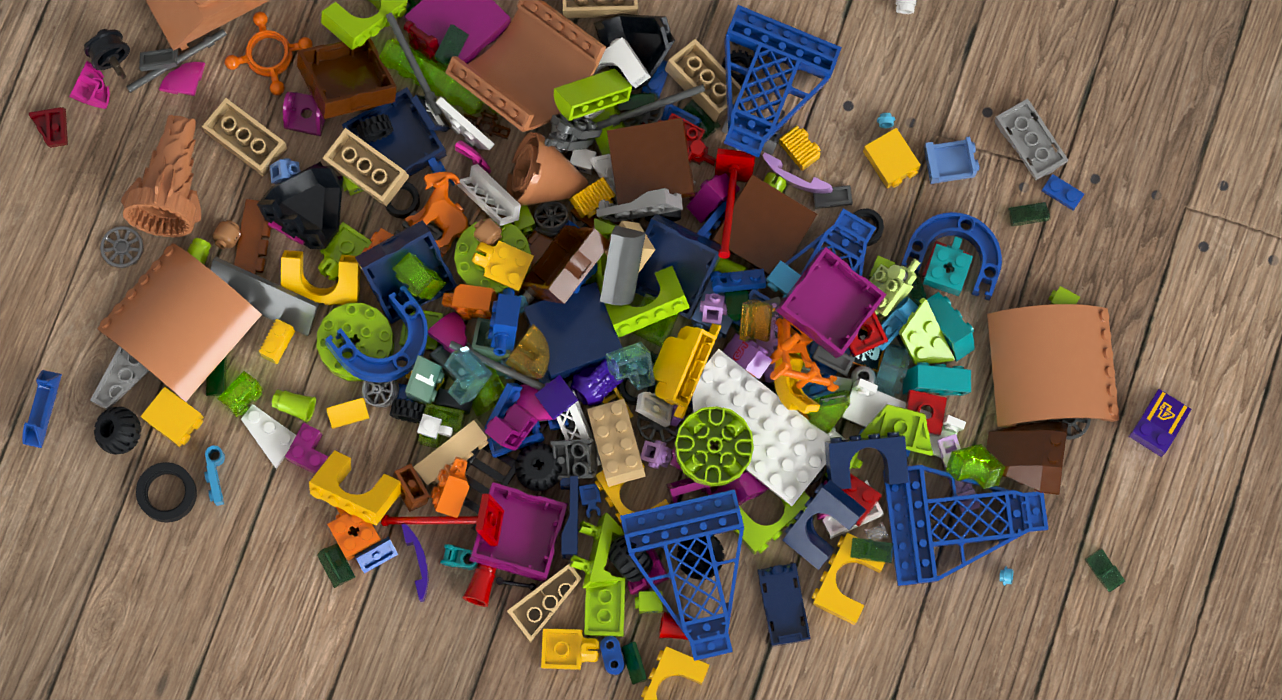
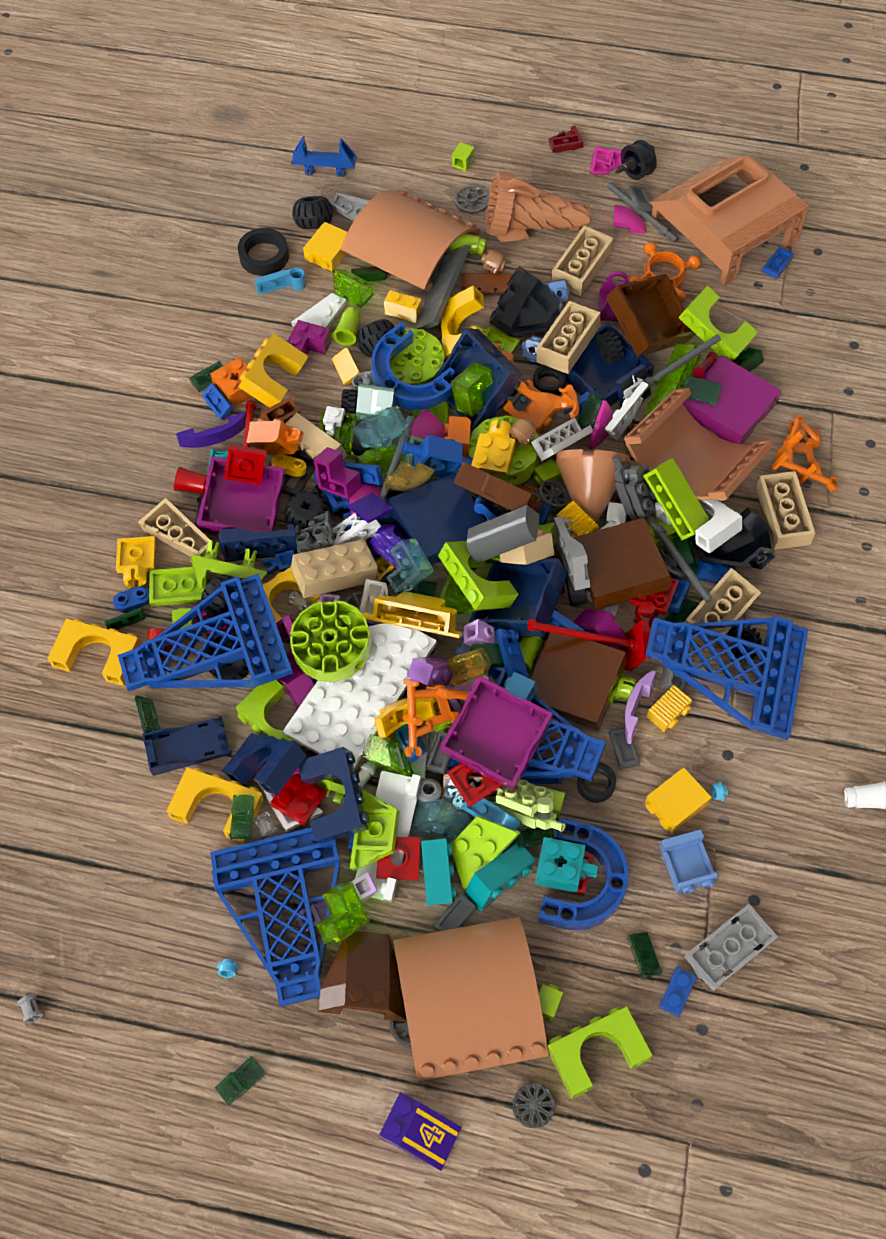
camera: 85 degrees right, 15 degrees down
none -> clear green slope [135,695,160,734]
none -> yellow plate [271,454,306,477]
none -> clear bush [287,590,312,613]
none -> black wheel [357,319,395,357]
none -> dark grey tile [433,893,477,932]
none -> lime brick [452,142,475,171]
none -> dark grey wheel [512,1083,555,1128]
none -> medium blue brick [521,336,542,362]
none -> lime arch [547,1006,653,1099]
none -> clear green slope [577,392,606,429]

